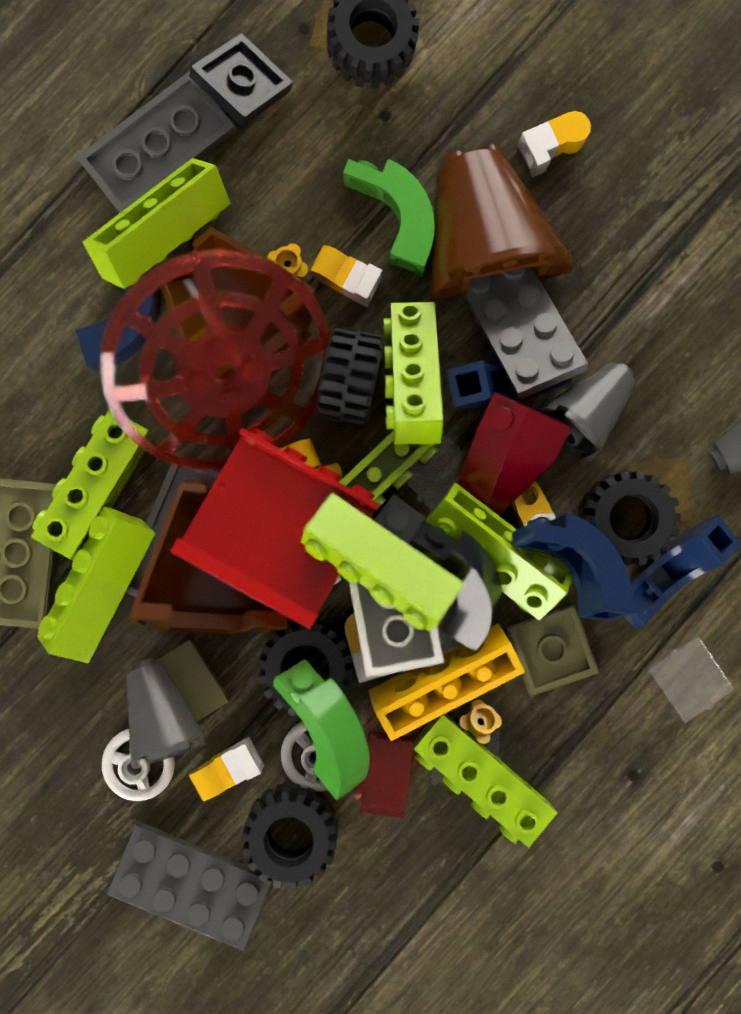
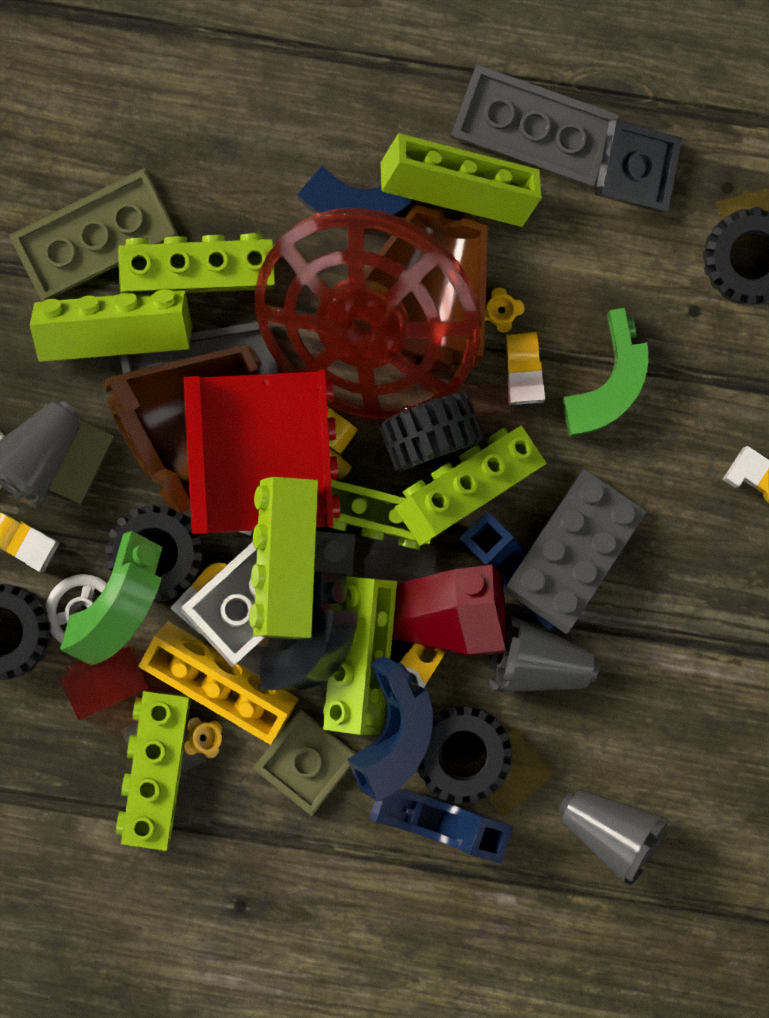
camera: 60 degrees right, 0 degrees up
reddish brown cone [430,144,574,301] -> none
clear piece [648,636,735,723] -> none

